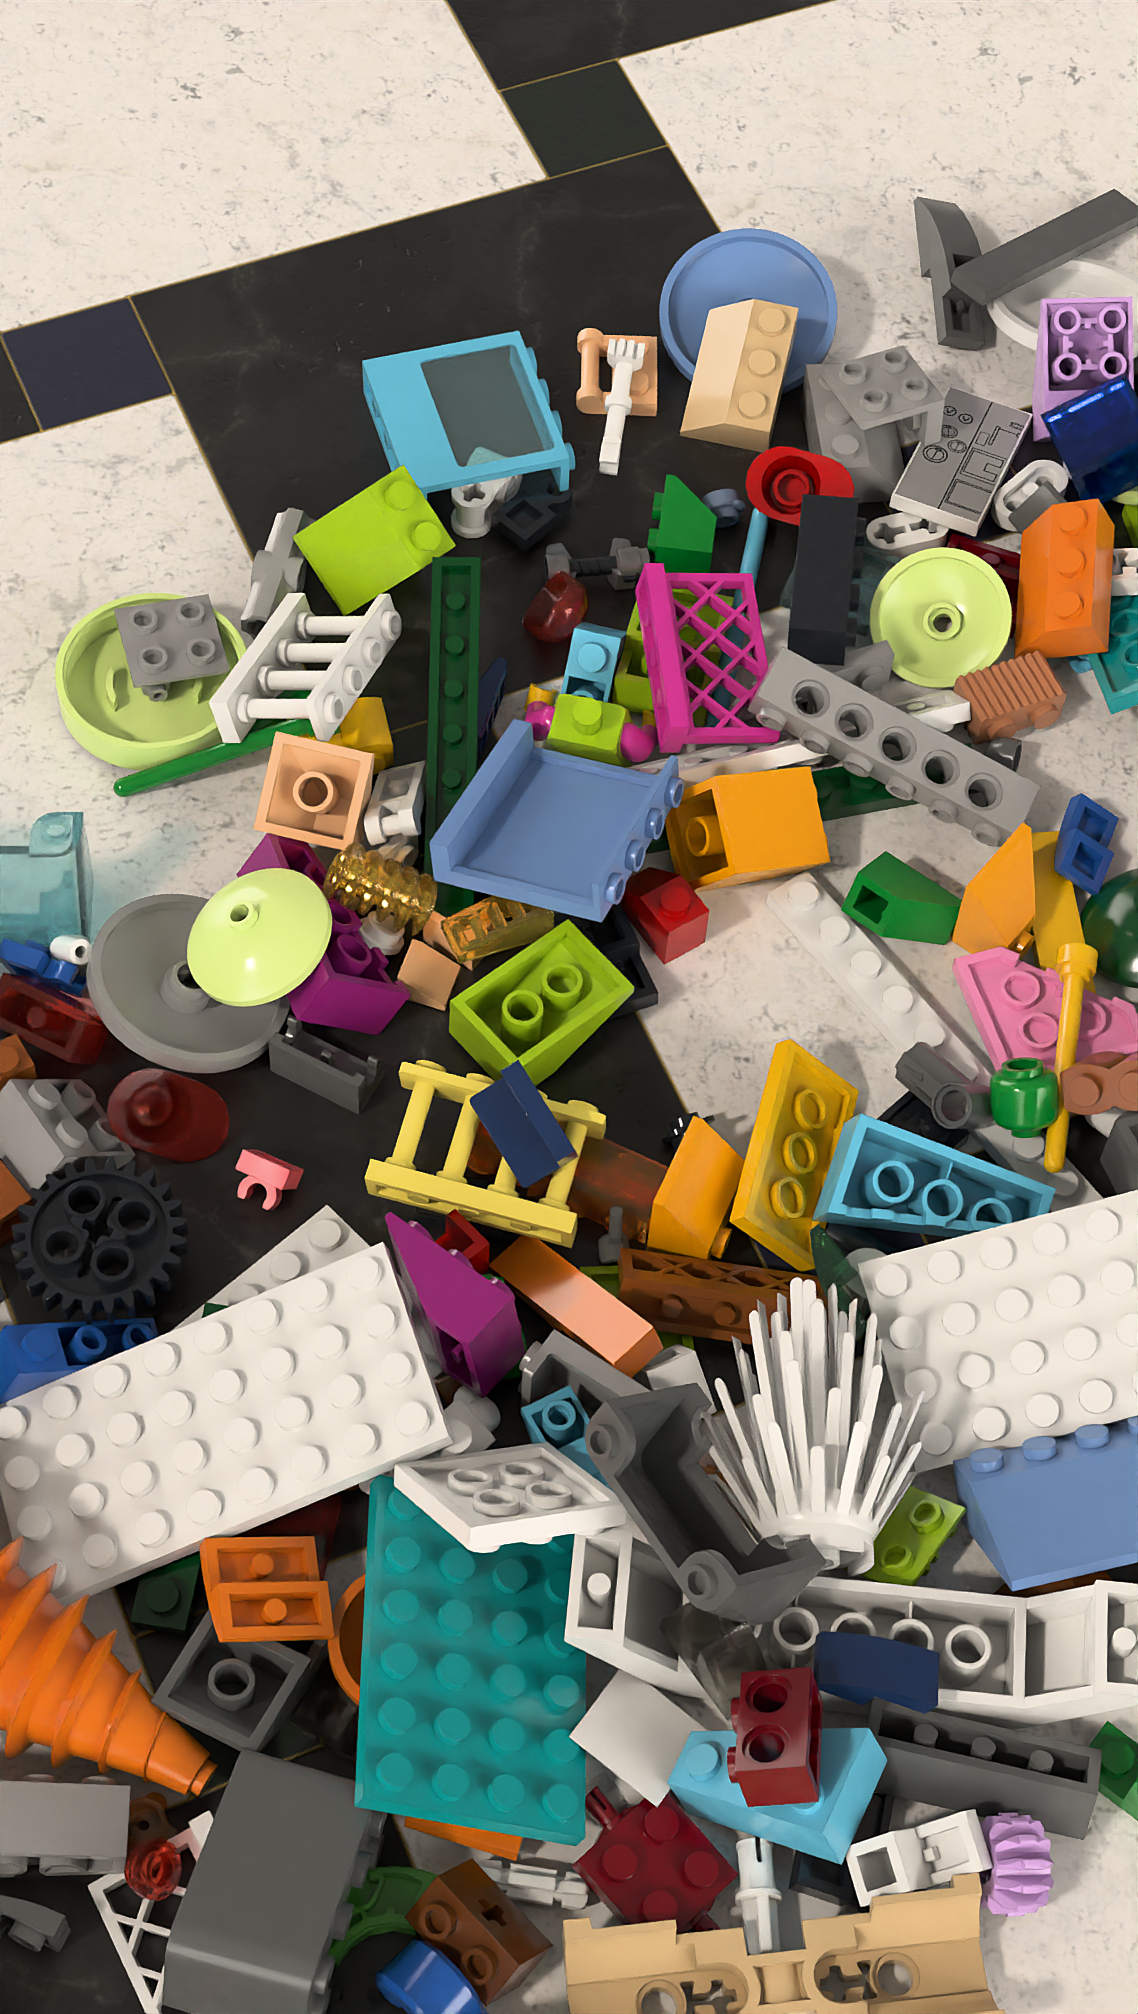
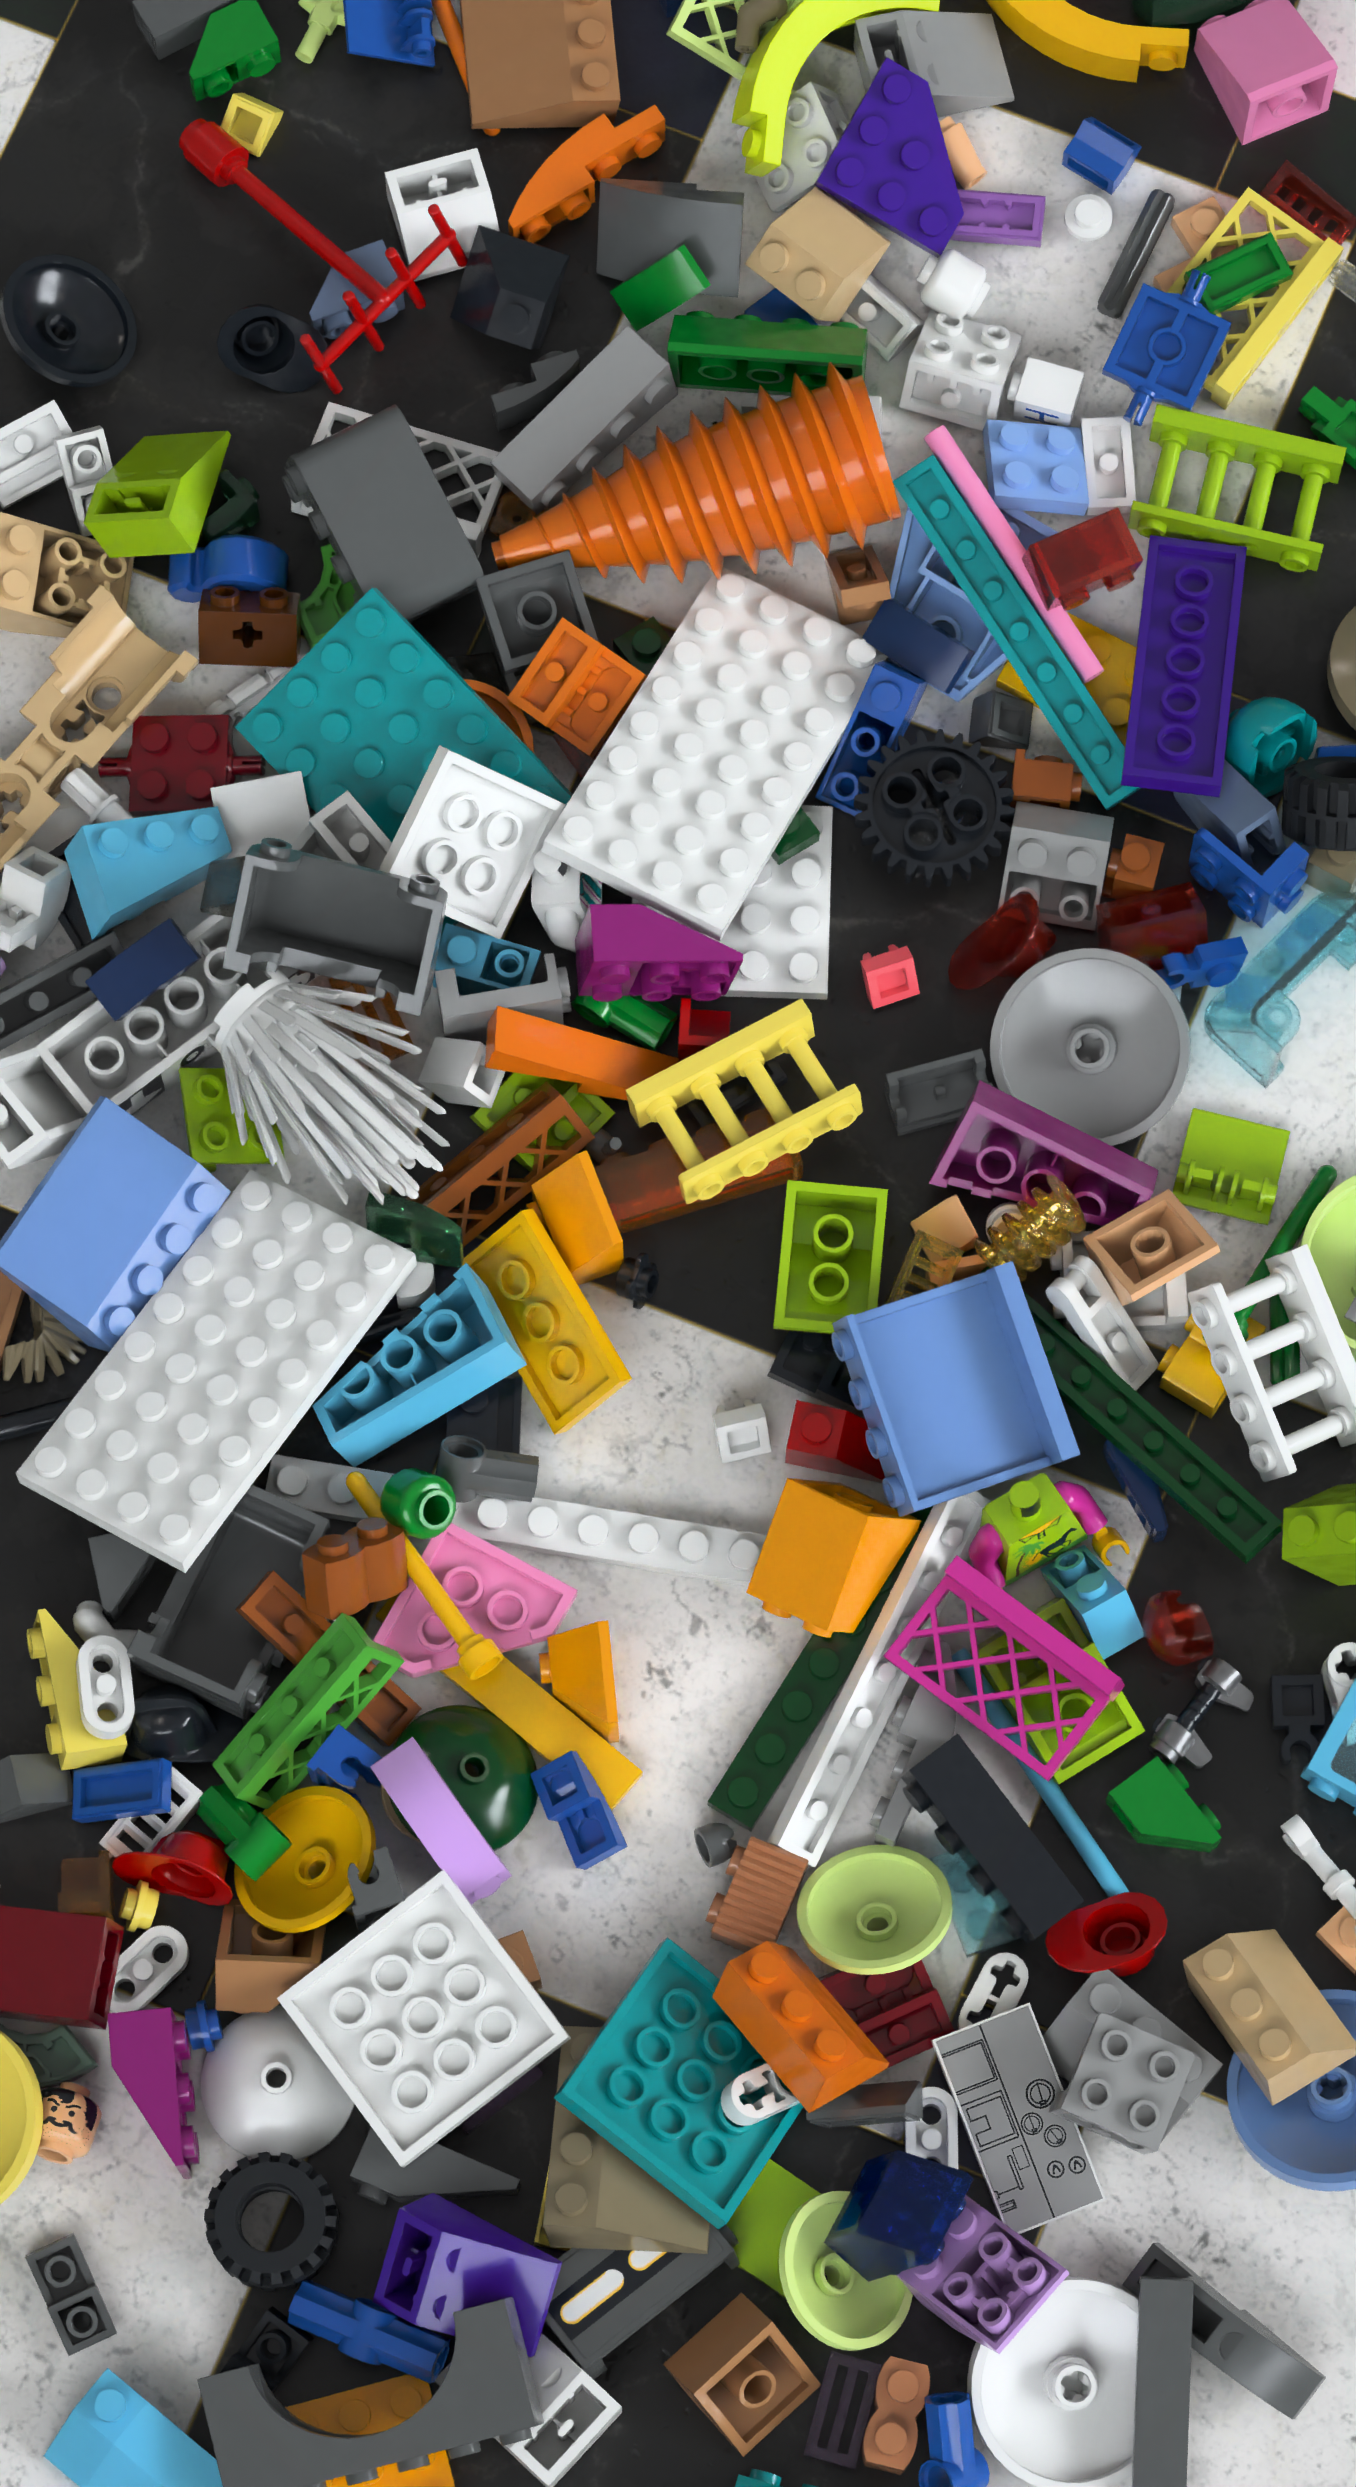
camera: 140 degrees right, 15 degrees up
white arm [50,935,92,970] -> none
clear red plate [124,1838,182,1901] -> none
yellowish green dish [187,868,332,1007] -> none
dark blue panel [470,1060,579,1188] -> none
sand blue plate [702,489,745,528] -> none
dark red brick [727,1667,823,1807] -> none
light grey brick [747,647,1041,847] -> none
green slope [841,851,962,945] -> none
none -> white tile [712,1398,771,1464]
none -> lime hinge [1172,1108,1290,1226]

